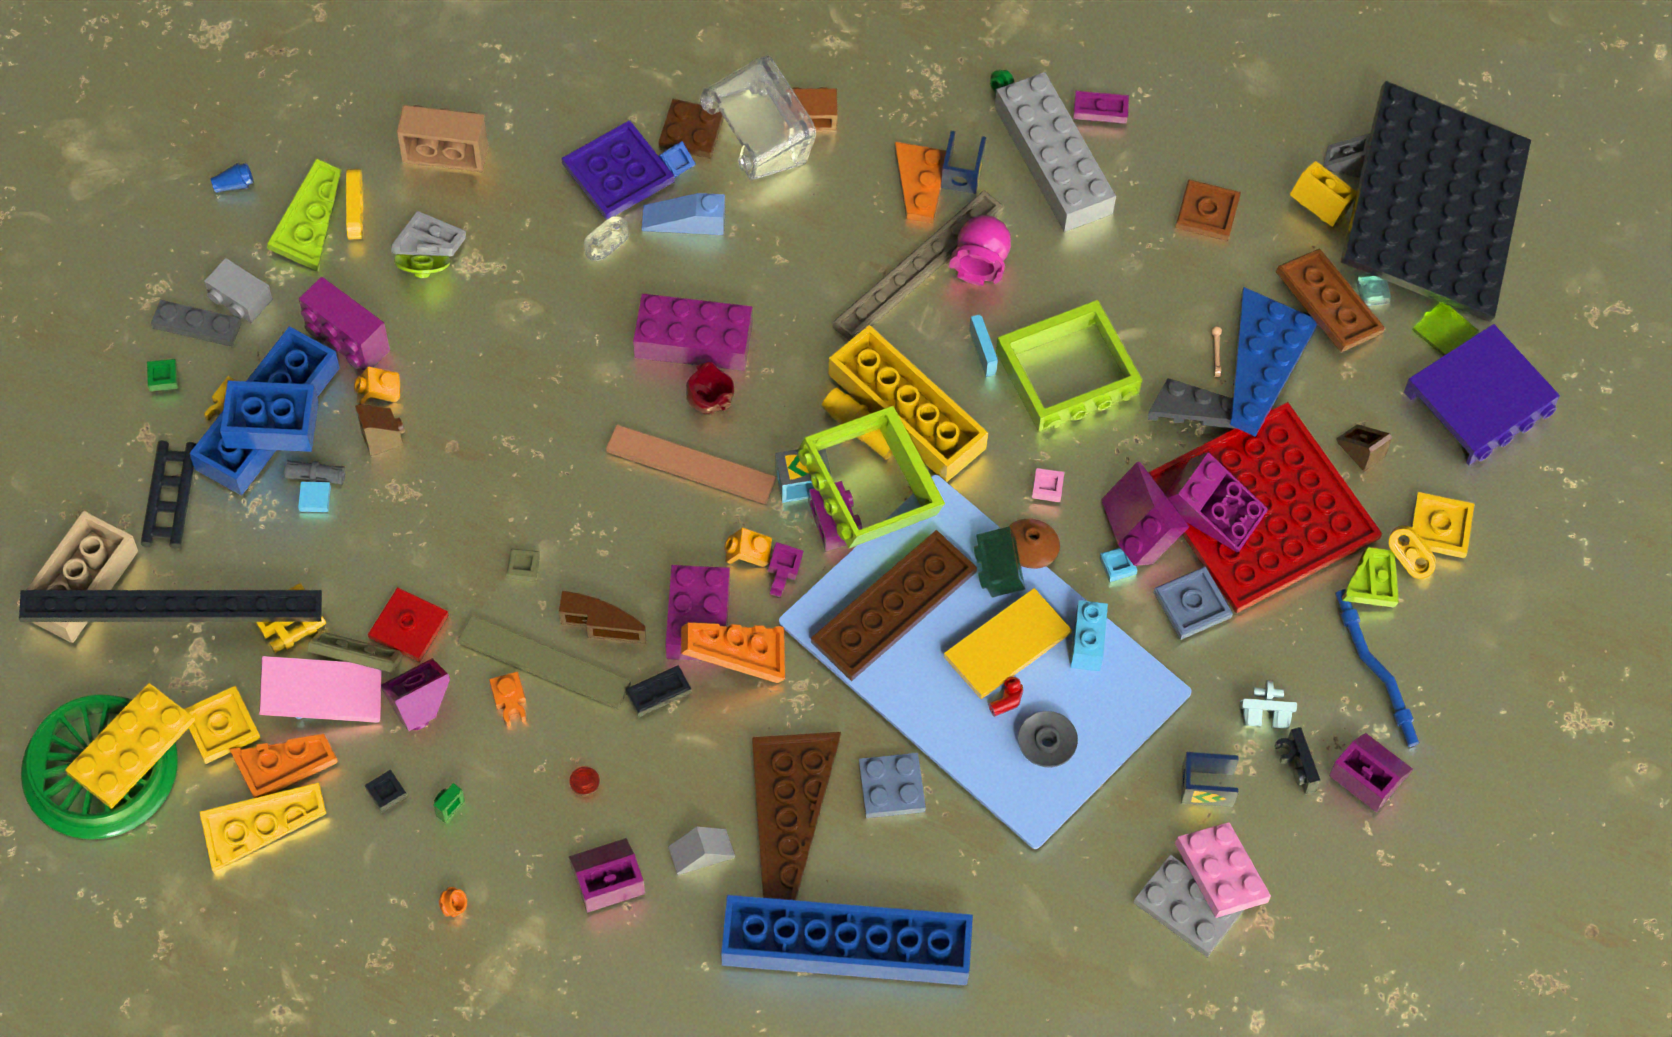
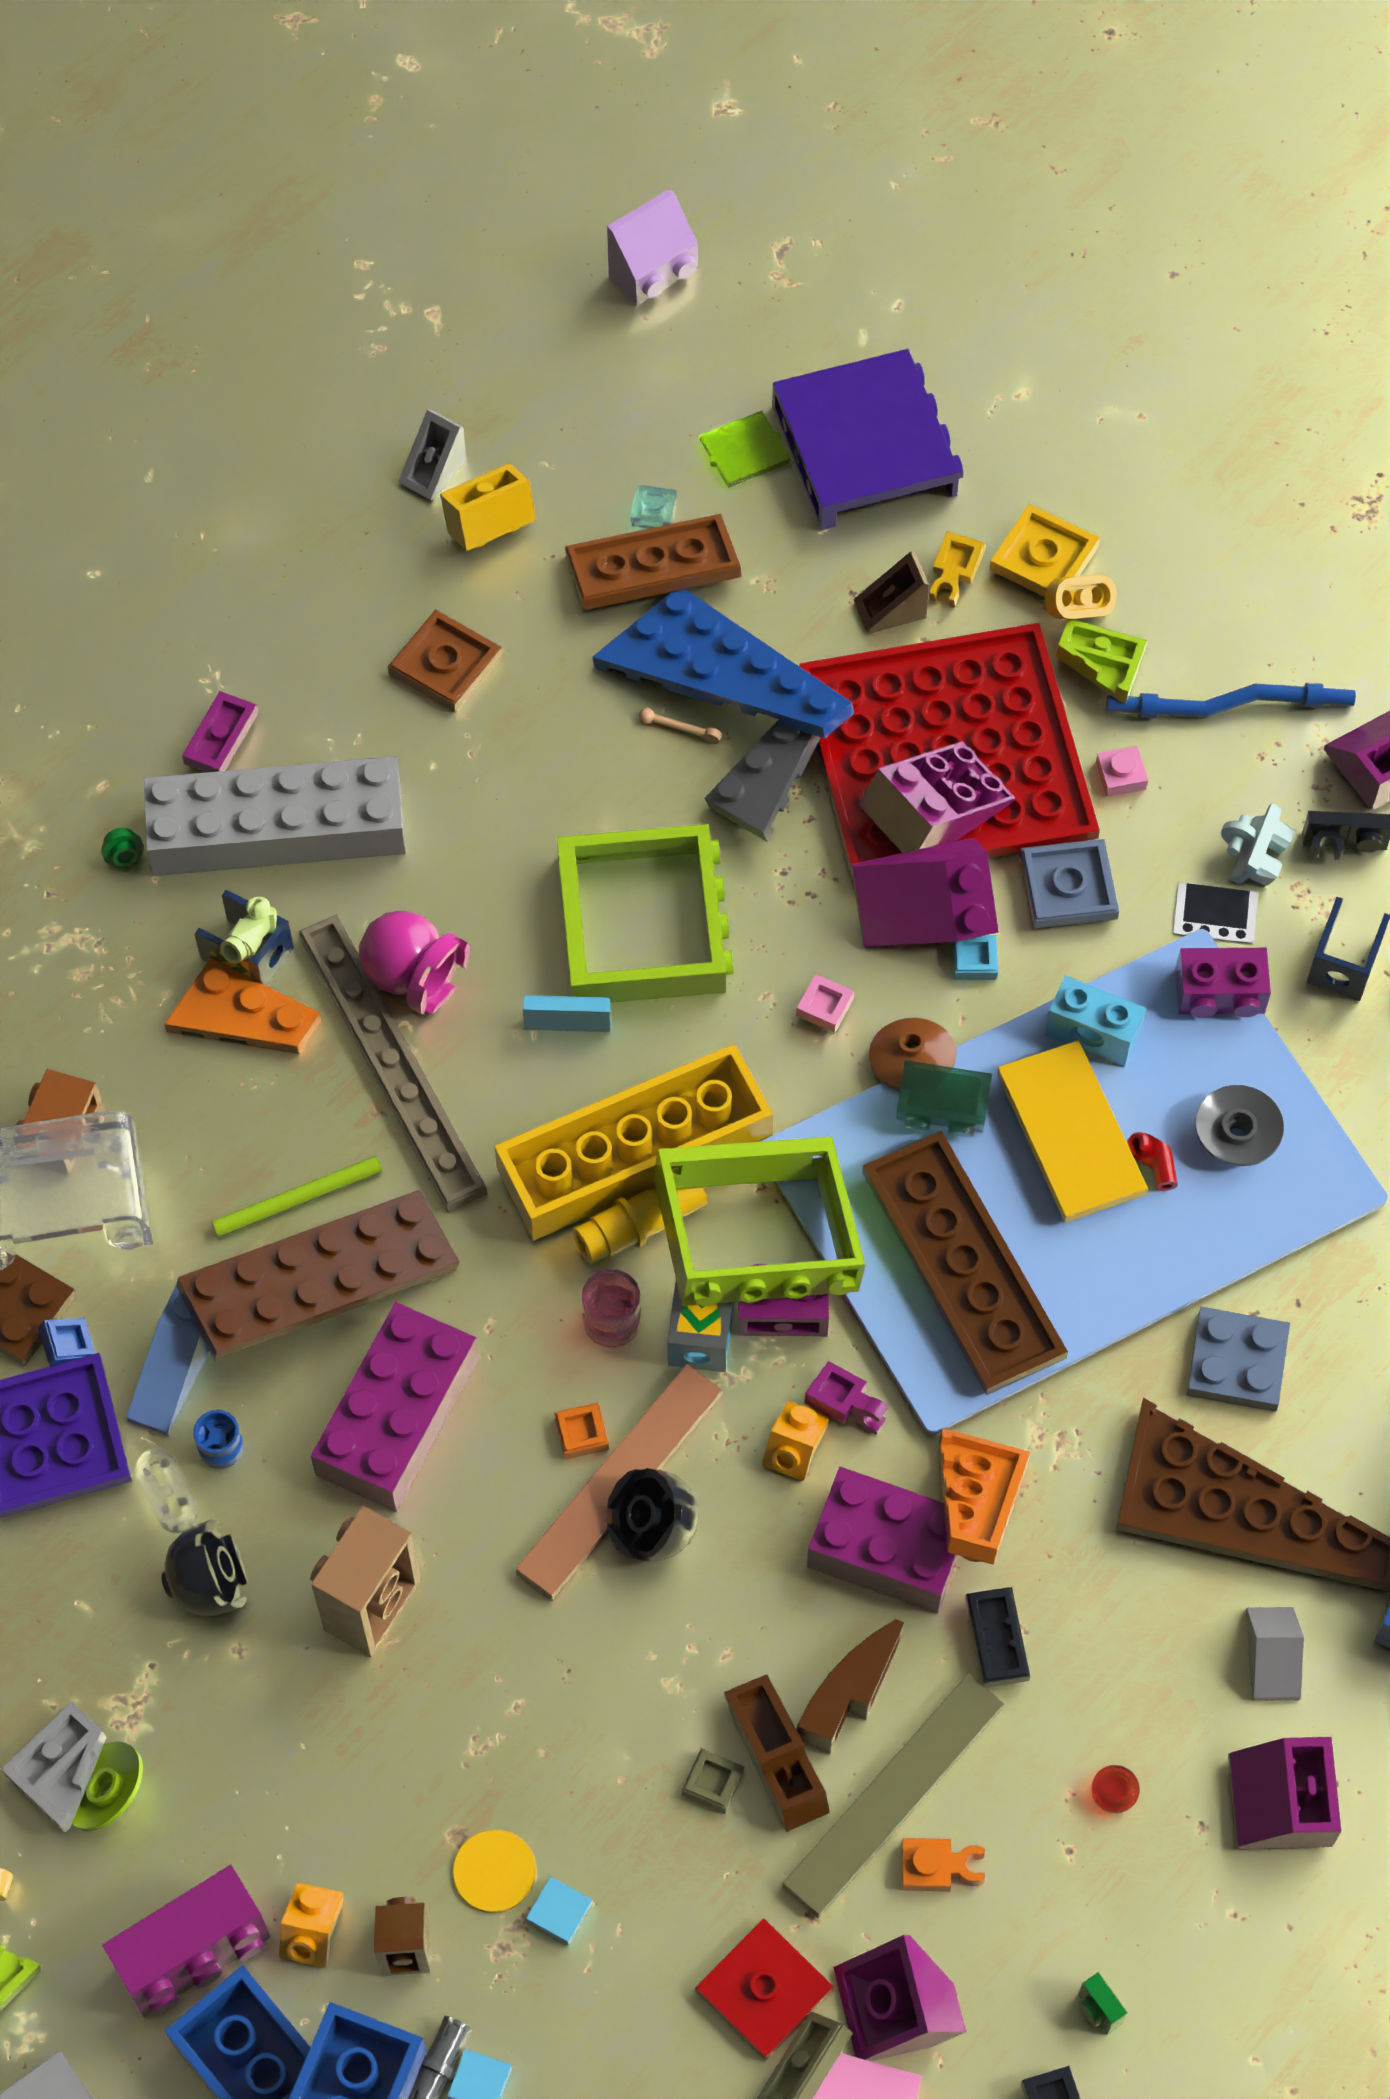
camera: 70 degrees left, 0 degrees up
orange plate [439,887,467,917] -> none
dark red cap [686,362,734,415] -> none
black plate [1341,81,1531,322] -> none
none -> black cylinder [161,1520,247,1617]
none -> reddish brown plate [176,1190,460,1361]
none -> blue wheel [193,1410,244,1469]
none -> lime bar [211,1155,382,1237]
none -> yellowish green arm [220,897,277,964]
none -> medium nougat brick [310,1506,421,1657]
none -> yellow piece [453,1830,536,1913]
none -> medium azure tile [526,1876,593,1946]
none -> orange tile [554,1402,609,1459]
none -> clear pink wheel [582,1269,641,1347]
none -> lavender slope [607,189,698,306]
none -> black cylinder [607,1468,699,1562]
none -> reddish brown slope [724,1674,830,1832]
none -> yellow plate [929,531,986,607]
none -> bright pink plate [1096,746,1148,797]
none -> black sticker [1173,882,1258,944]
none -> magenta brick [1175,947,1271,1018]

